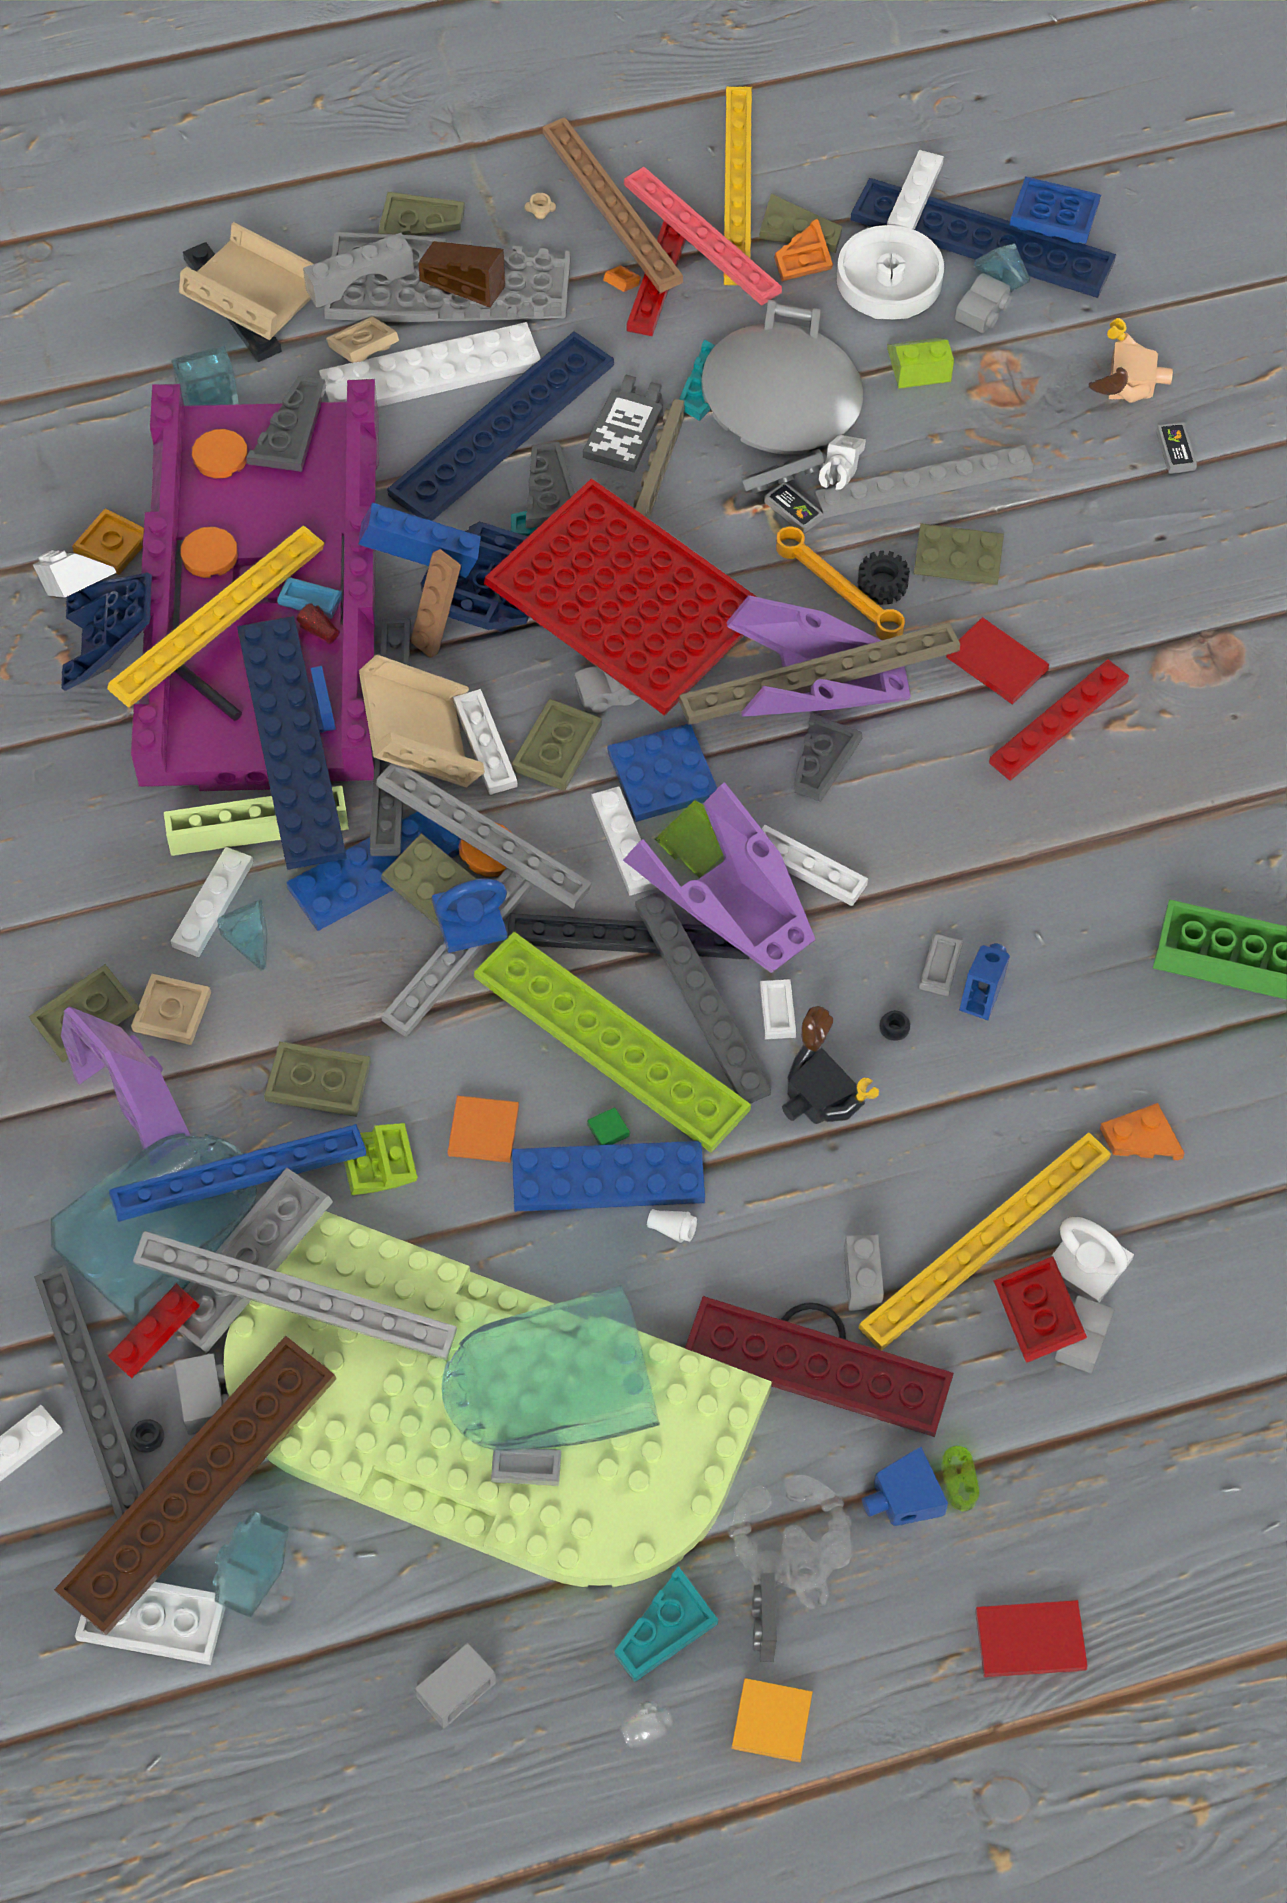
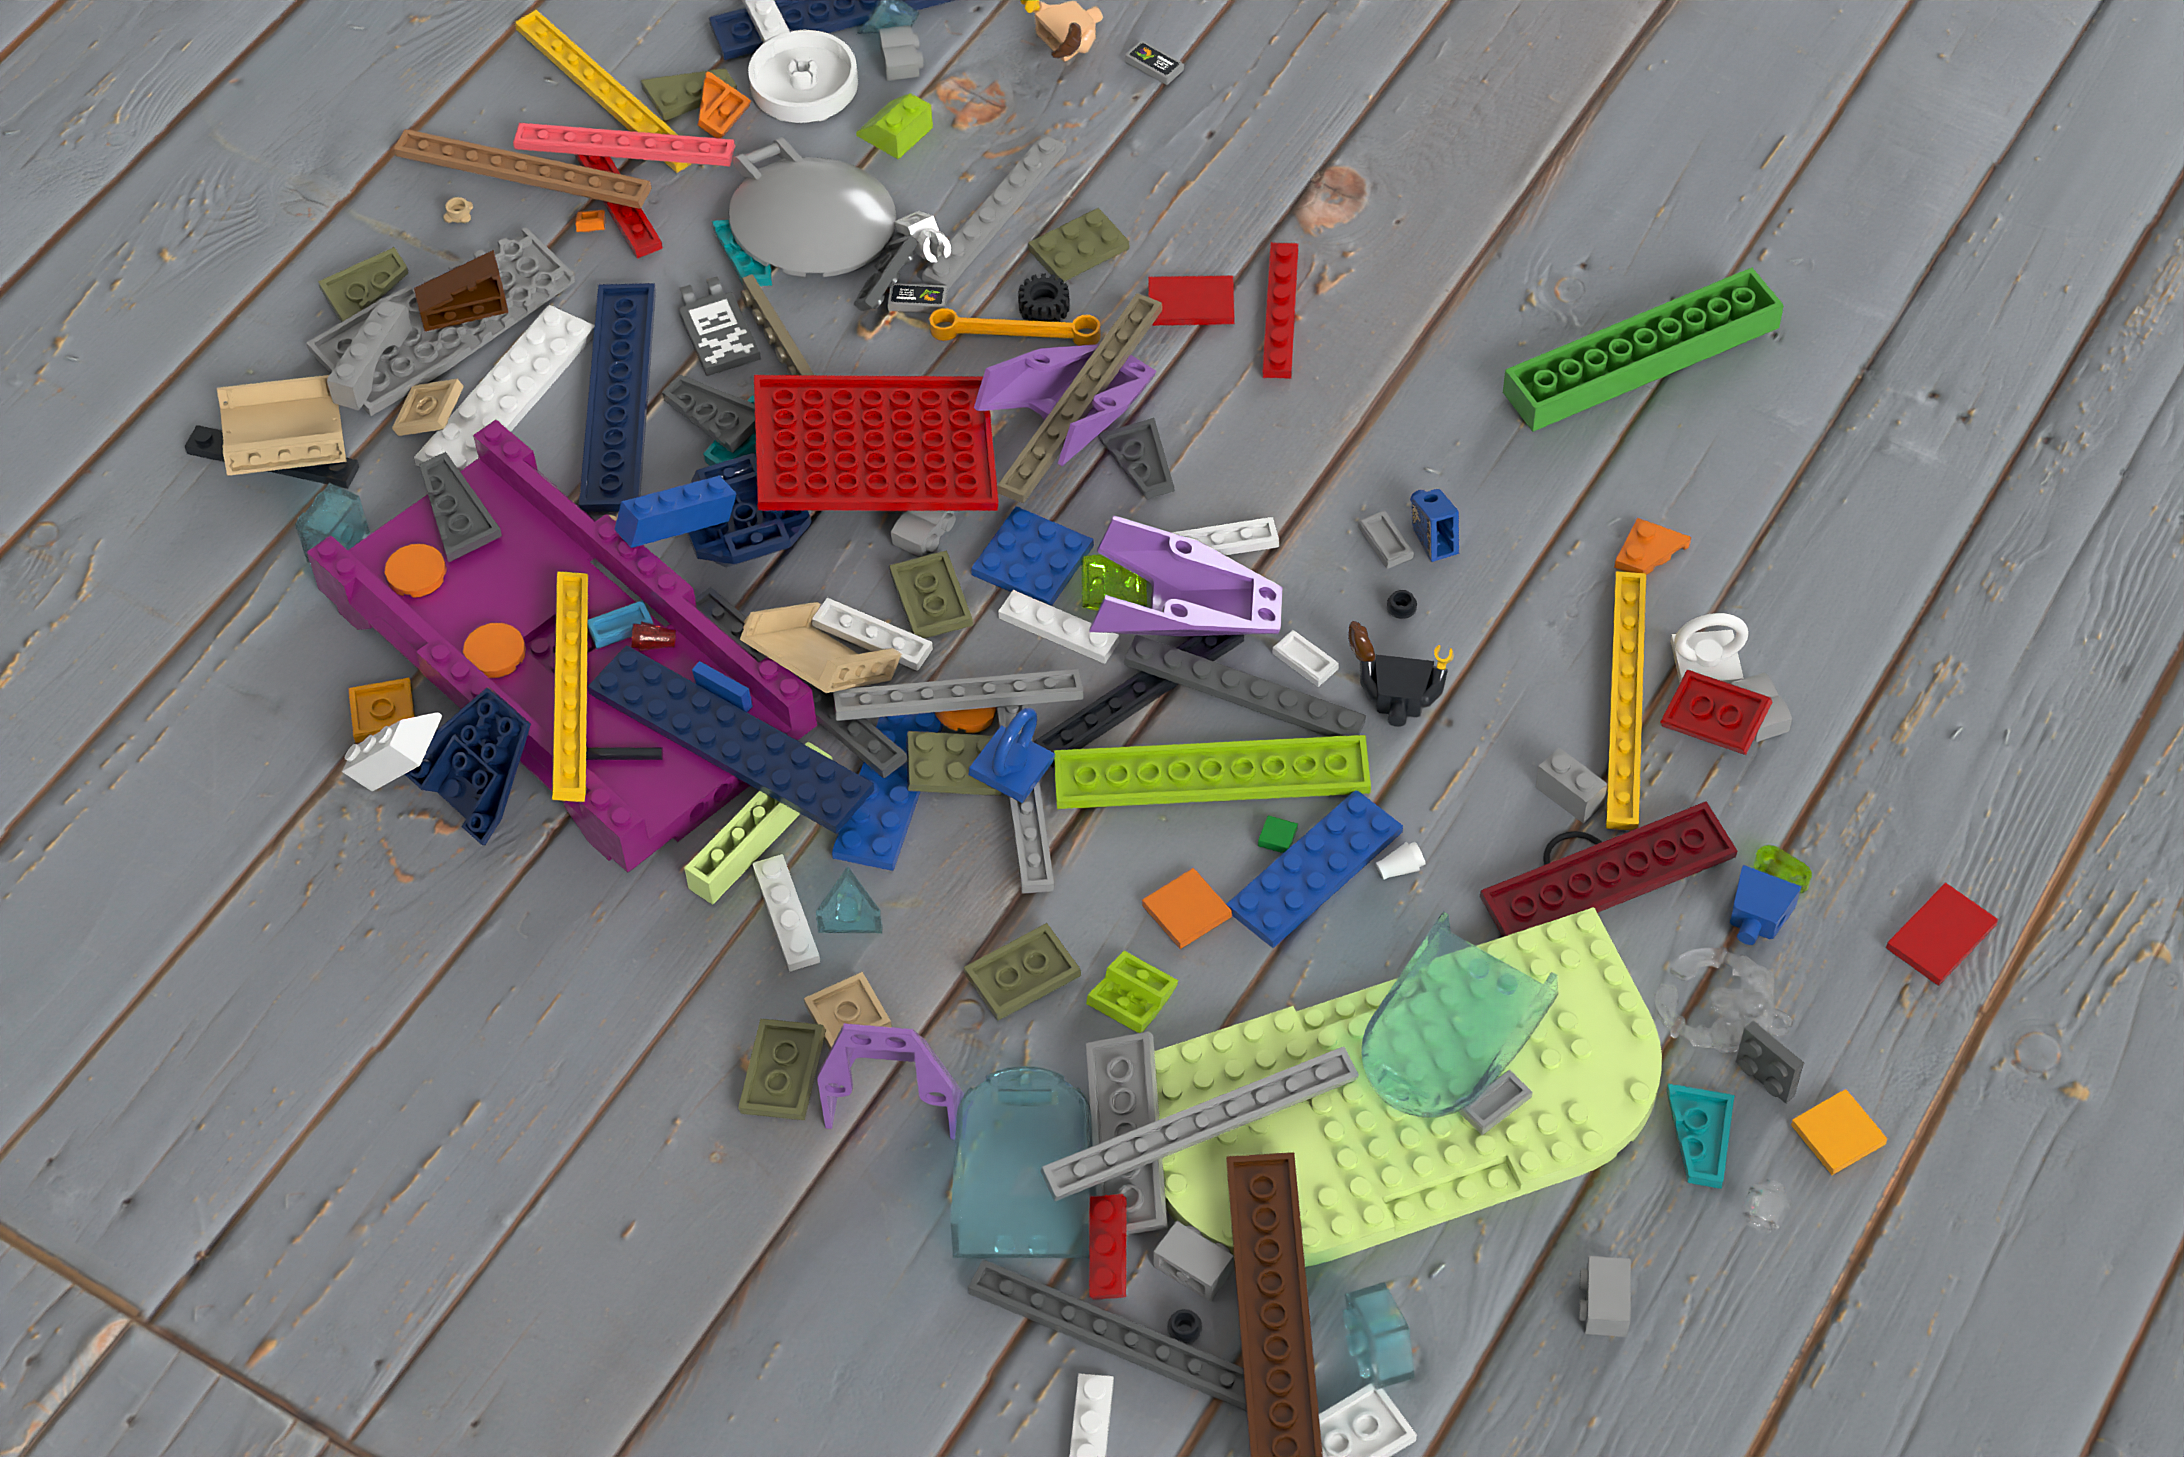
camera: 40 degrees left, 5 degrees down
blue tile [109,1124,366,1222] -> none
medium nougat plate [411,549,461,658] -> none

